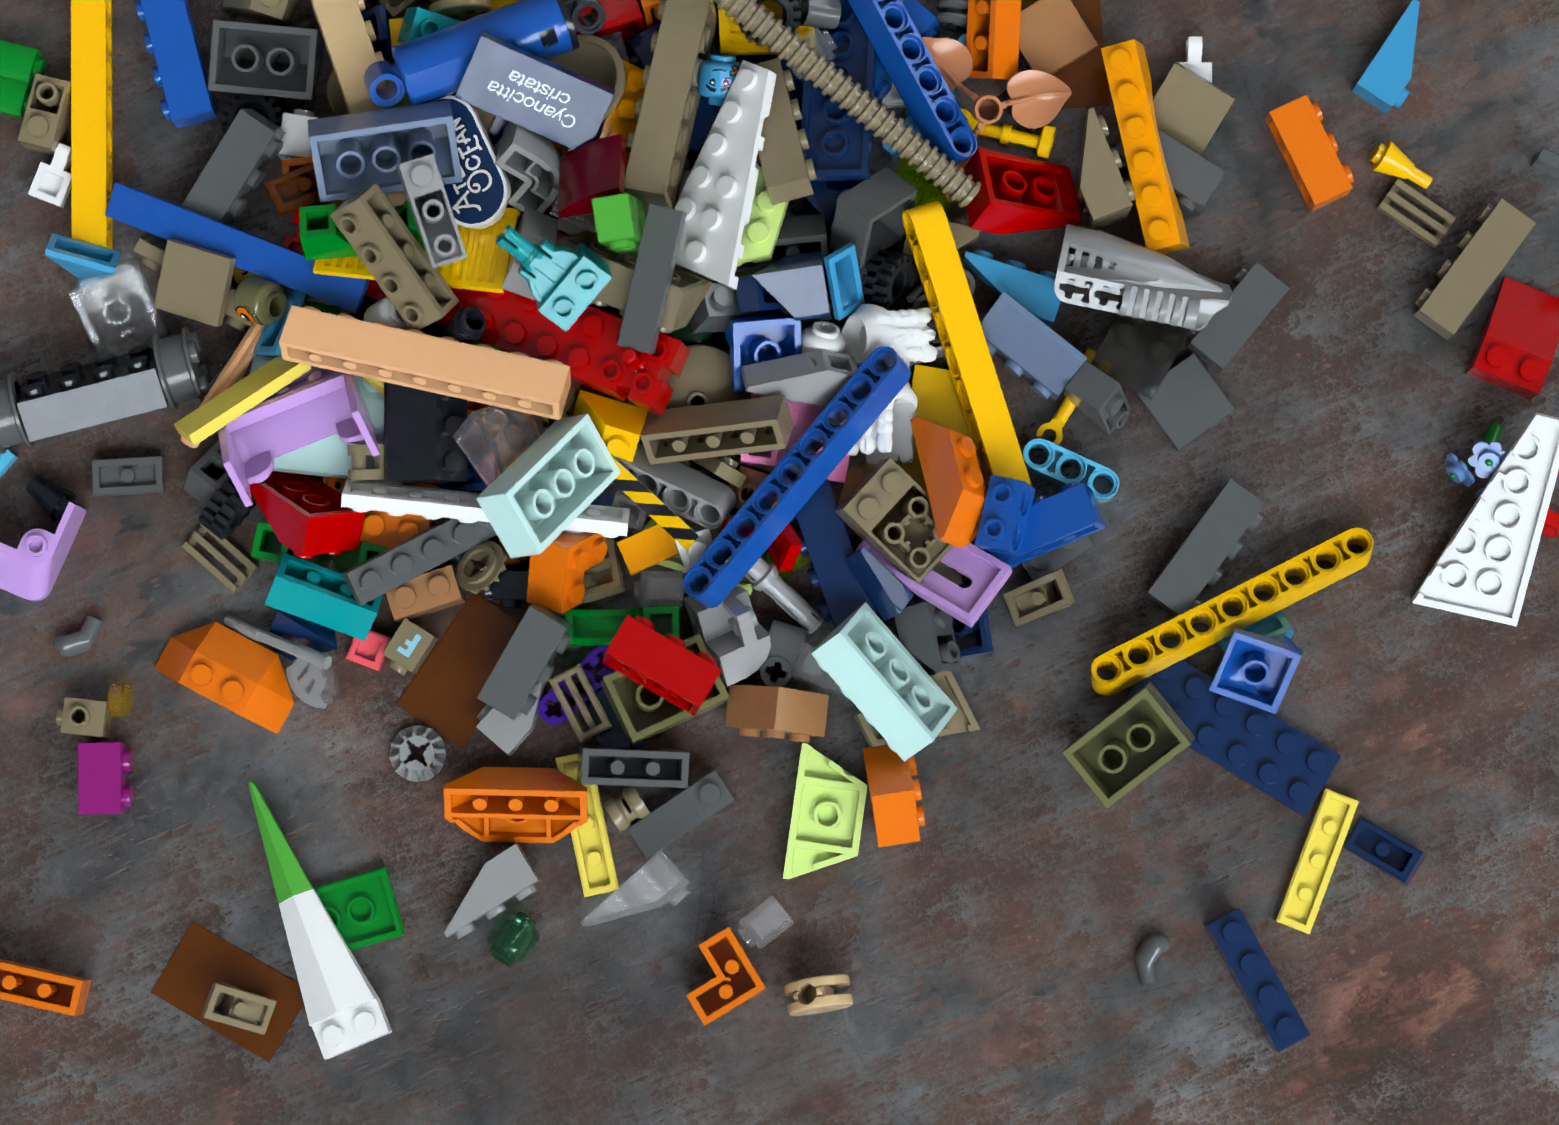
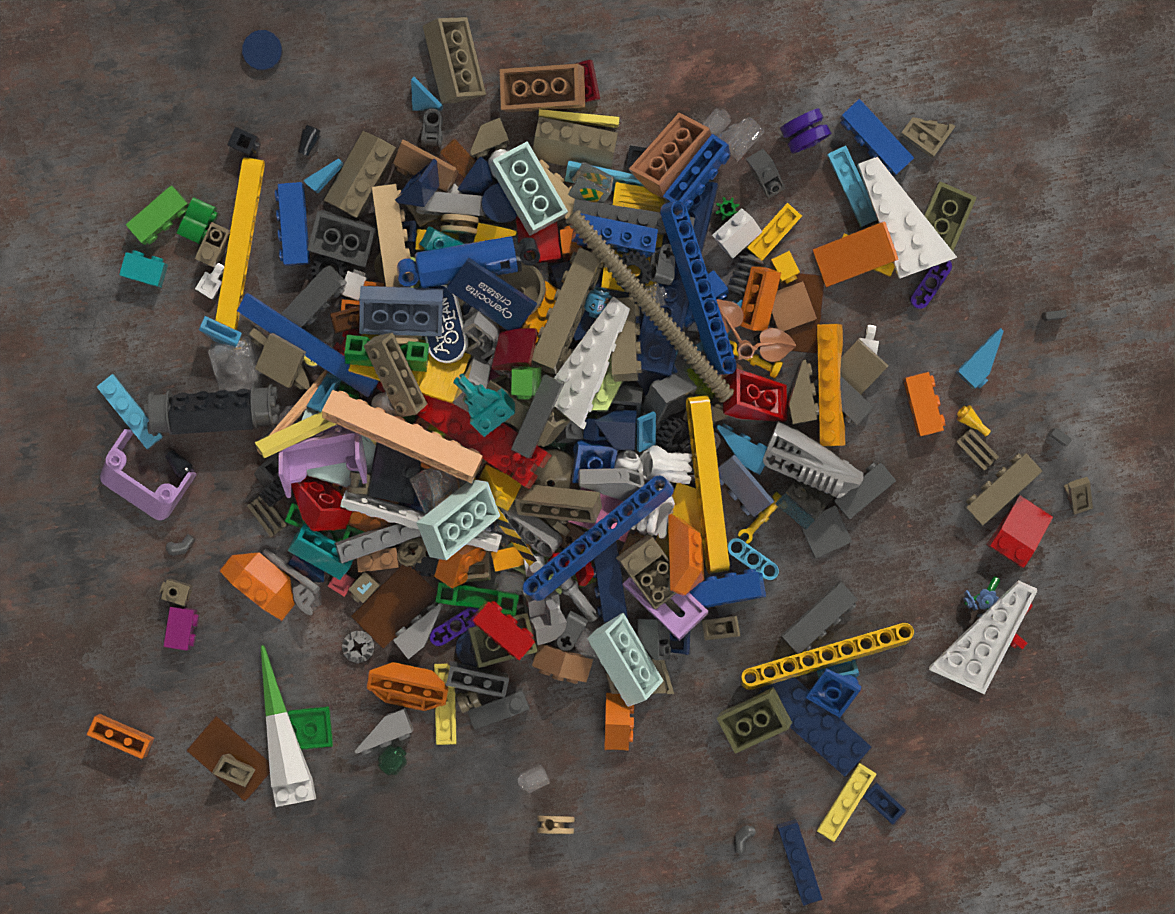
camera: 10 degrees right, 5 degrees up
dark grey plate [91,456,166,497] -> none
clear yellow tile [108,684,133,718] -> none
olive head [233,276,287,326] -> none
light grey slope [397,154,467,269] -> none
black cone [438,307,486,343] -> none
dark grey brick [477,603,573,720] -> none
dark tan tile [548,663,613,743] -> none
clear slope [580,850,692,927] -> none
orange brick [686,926,767,1026] -> none
yellowish green wing [783,743,868,879] -> none
dark blue slope [845,547,914,621] -> none
blue brick [975,475,1036,558] -> none
dark grey slope [1065,361,1131,436] -> none

